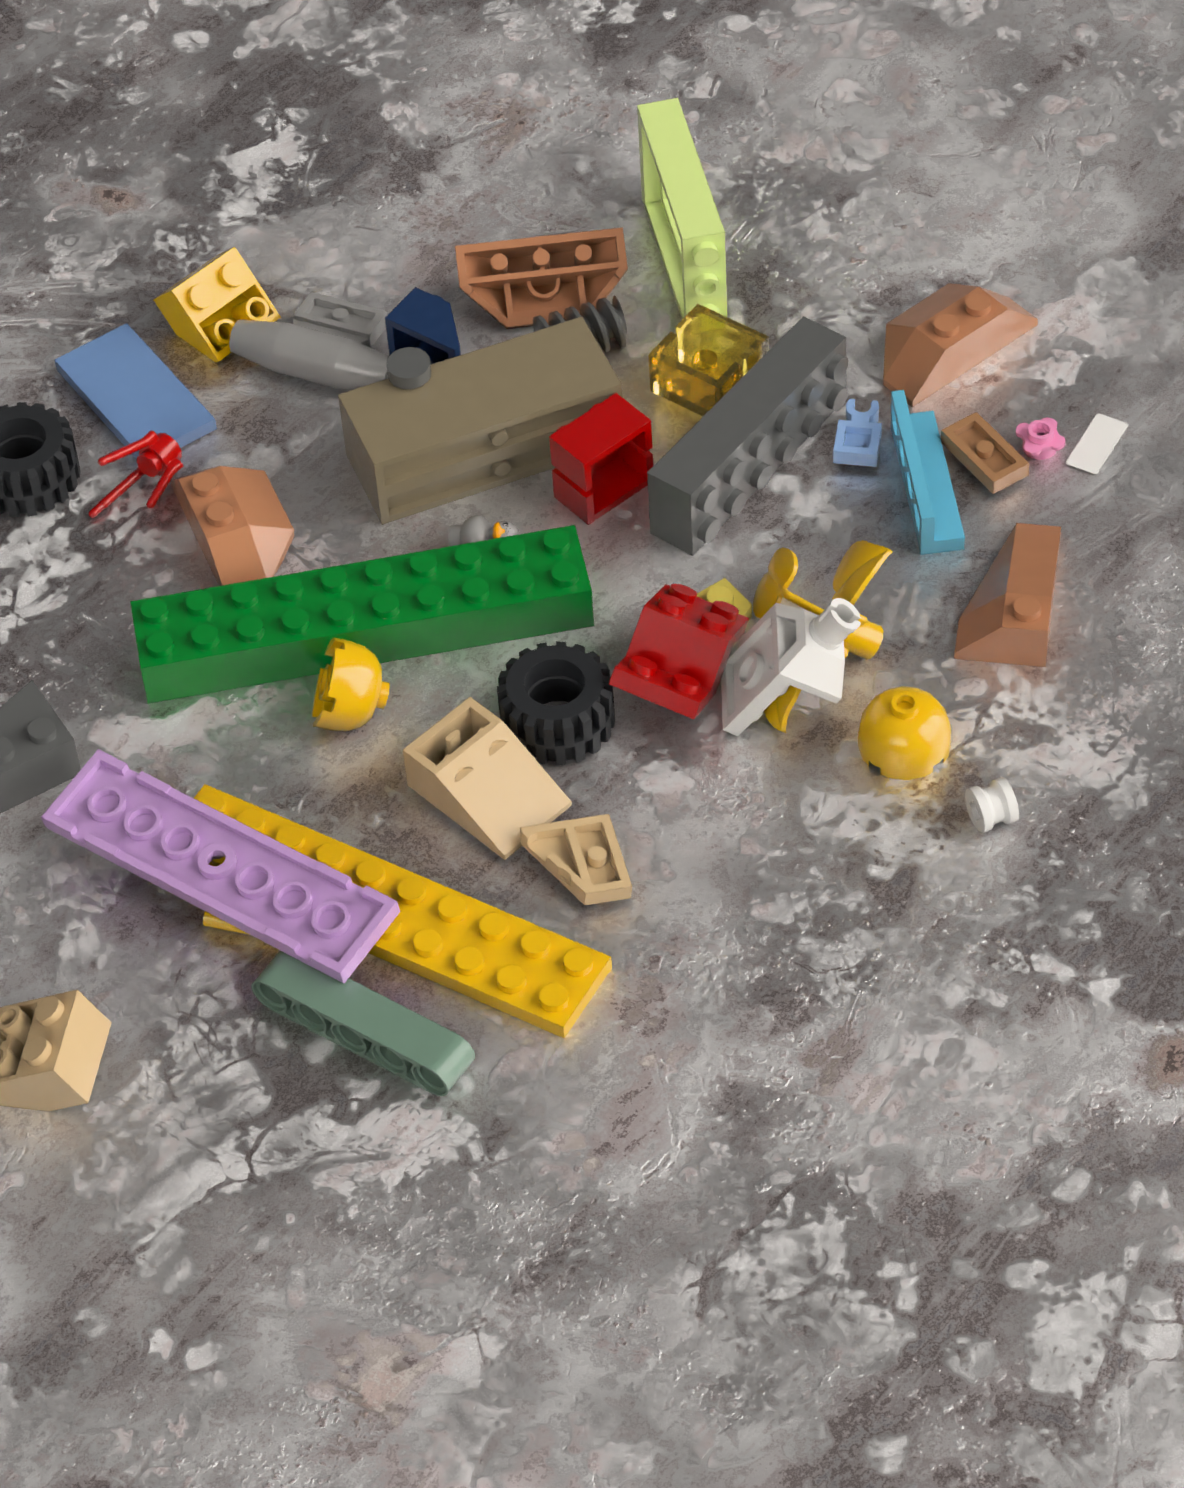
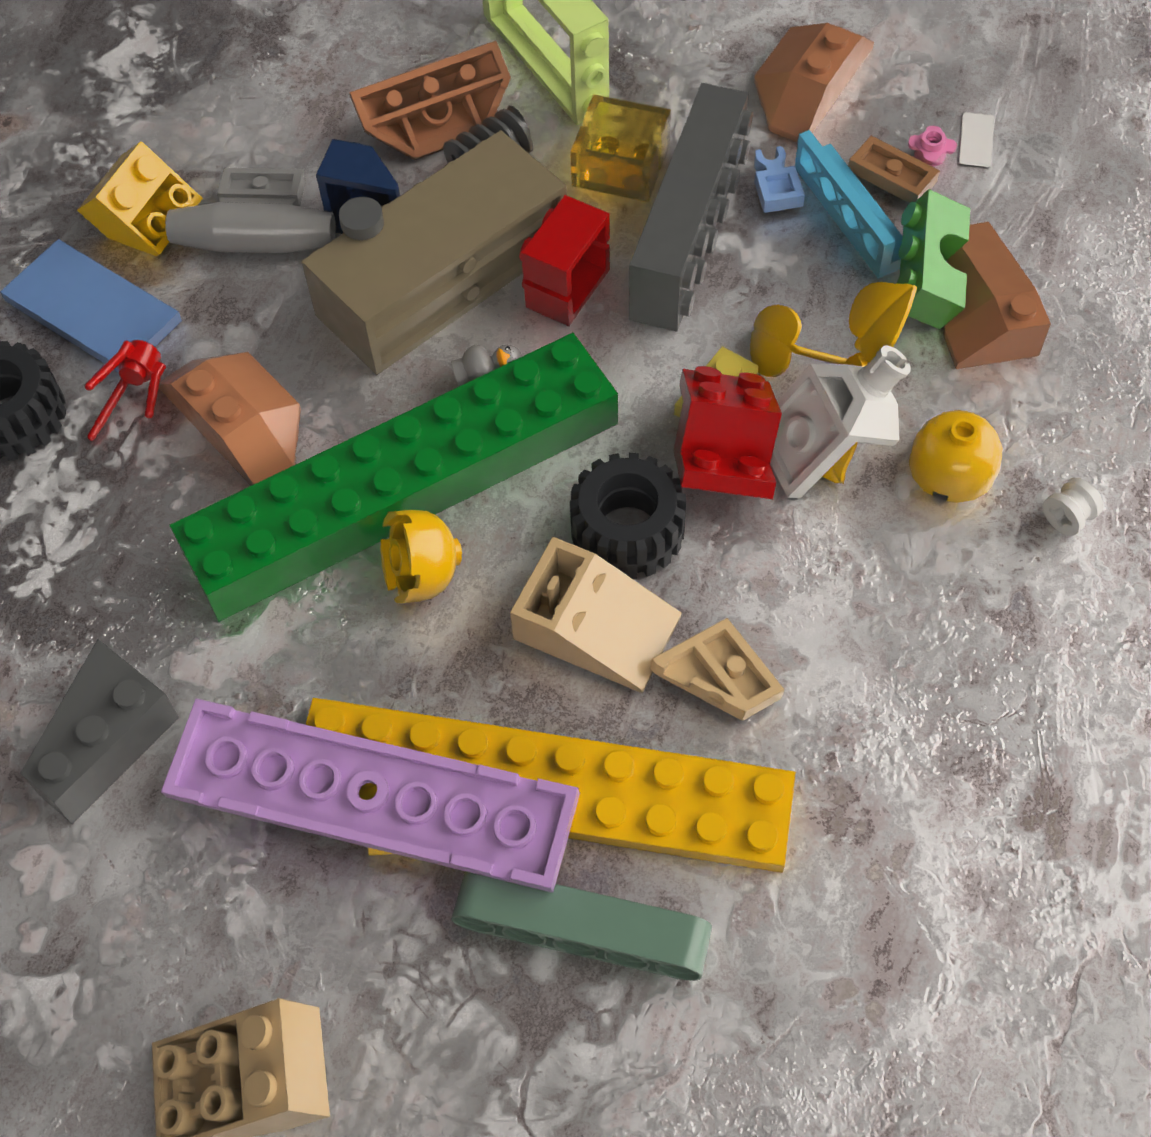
camera: 20 degrees left, 10 degrees up
none -> bright green arch [897,189,970,330]

